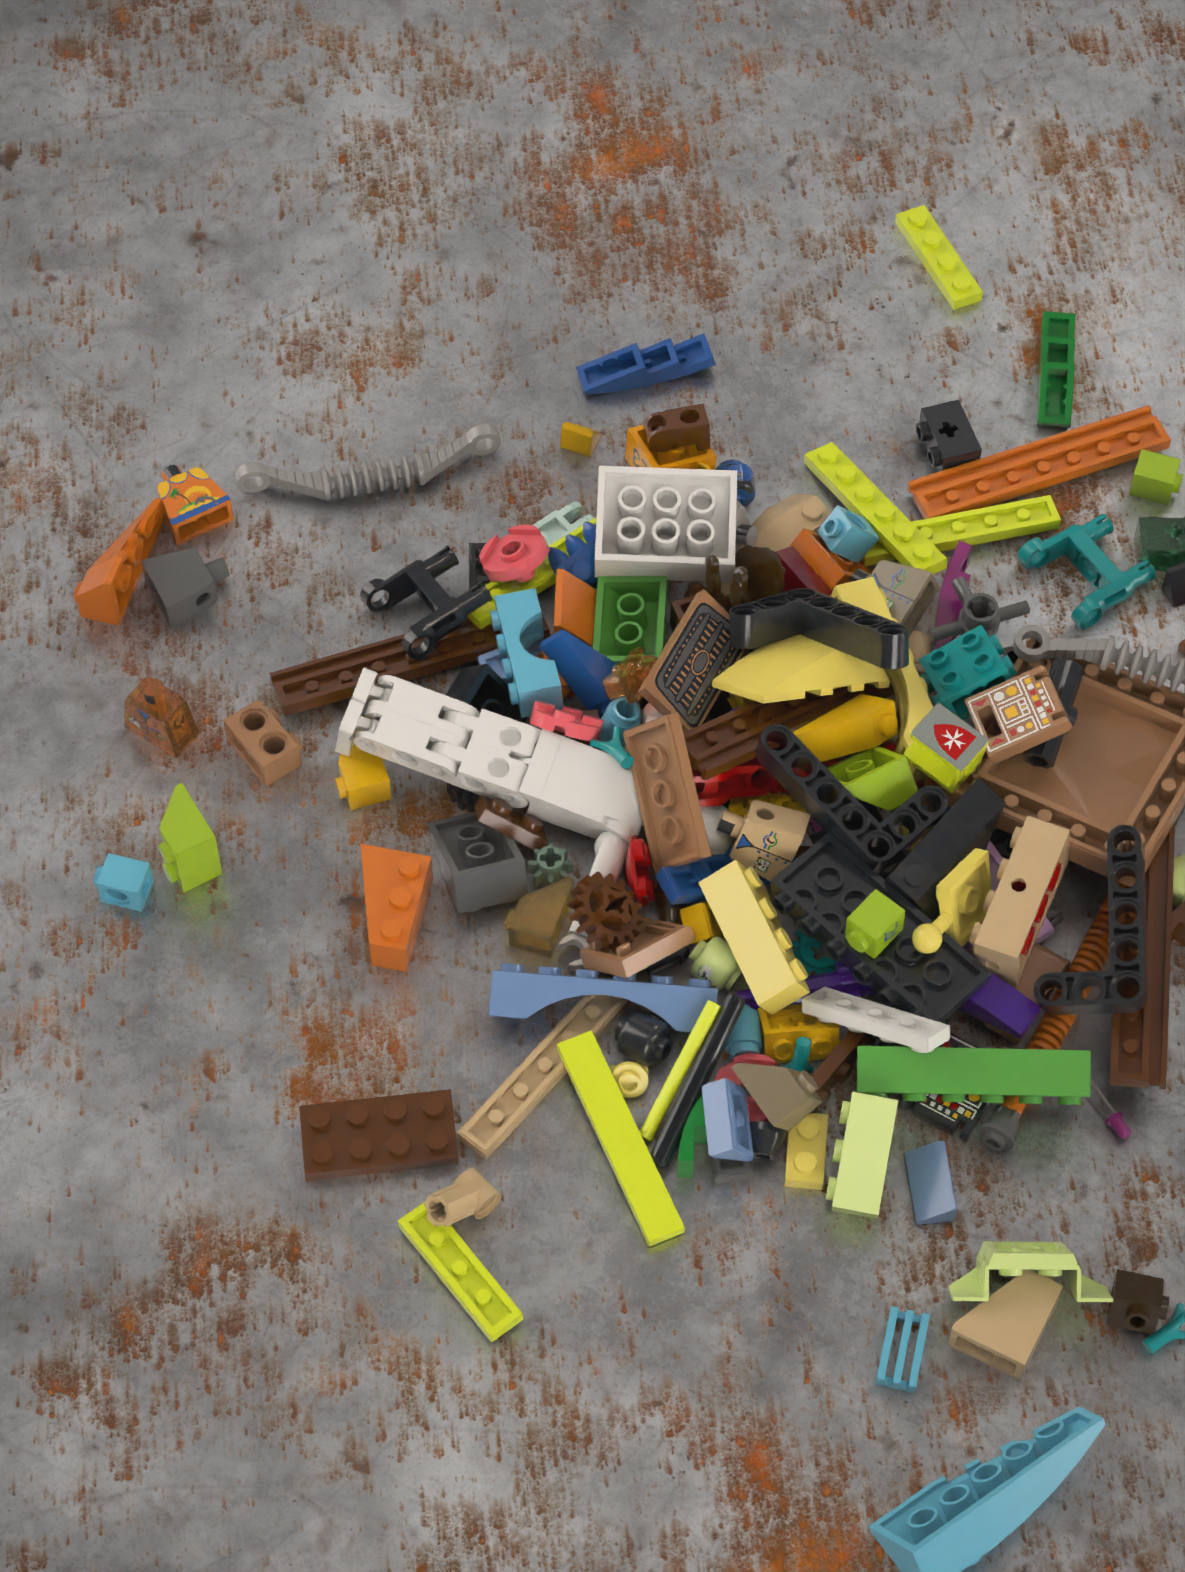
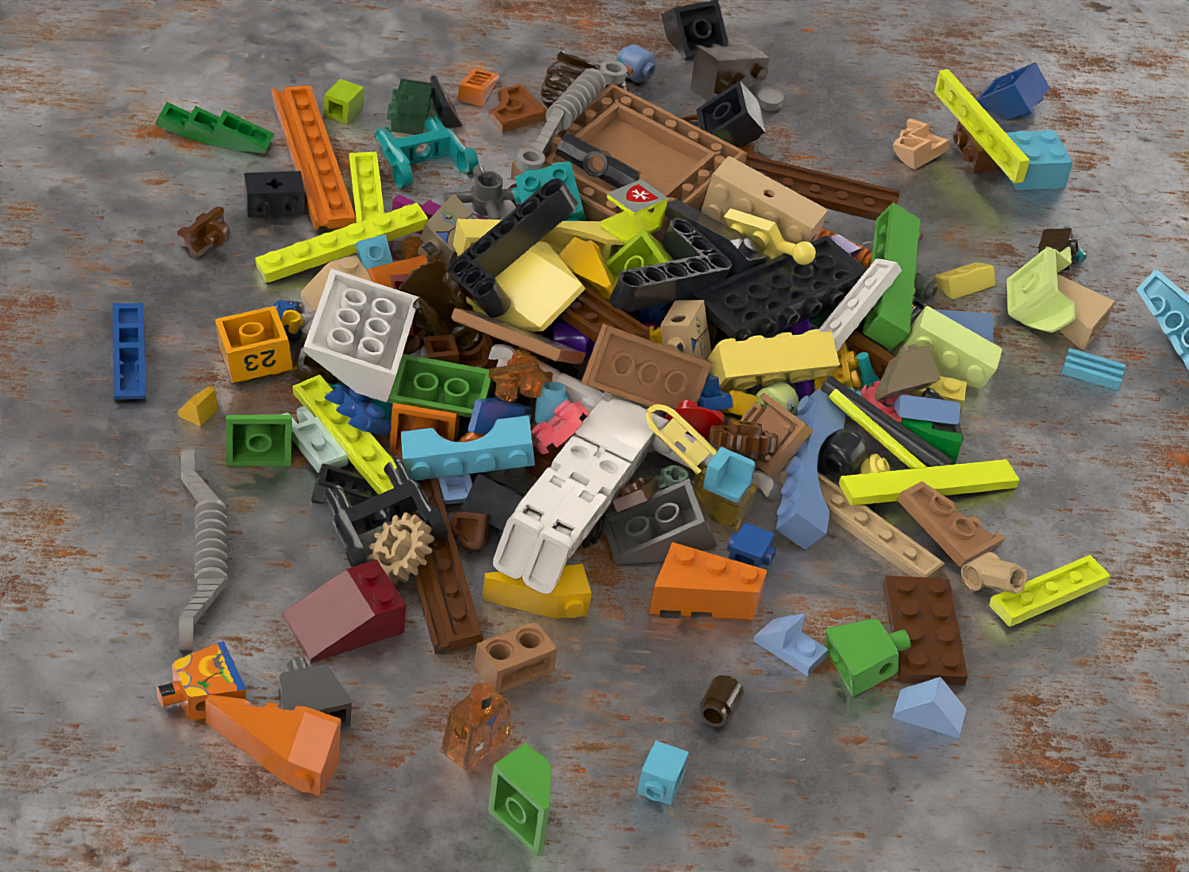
camera: 90 degrees left, 15 degrees down
lime slope [158,783,223,893] -> none
coral plate [479,525,550,582] -> none
teal bar [590,726,634,769] -> none
reddish brown leg [643,404,711,452] -> none
lime brick [845,889,905,959] -> none
neon yellow plate [895,205,983,310] -> none
medium nougat container [964,666,1072,765] -> none
black beam [1033,824,1148,1015] -> none
none -> reddish brown hips [177,206,231,258]
none -> bright green slope [226,415,292,467]
none -> slope [282,560,406,664]
none -> tan gear [367,513,434,585]
none -> reddish brown tile [450,512,490,551]
none -> bright green slope [488,743,551,856]
none -> light yellow piece [646,404,718,475]
none -> dark brown brick [700,675,744,727]
none -> medium azure panel [703,447,755,503]
none -> blue brick [727,522,776,569]
none -> light blue slope [753,614,828,676]
none -> bright green torso [825,618,911,696]
none -> light blue slope [892,677,967,738]
none -> medium nougat wing [897,481,1005,568]
none -> light yellow slope [934,262,996,299]

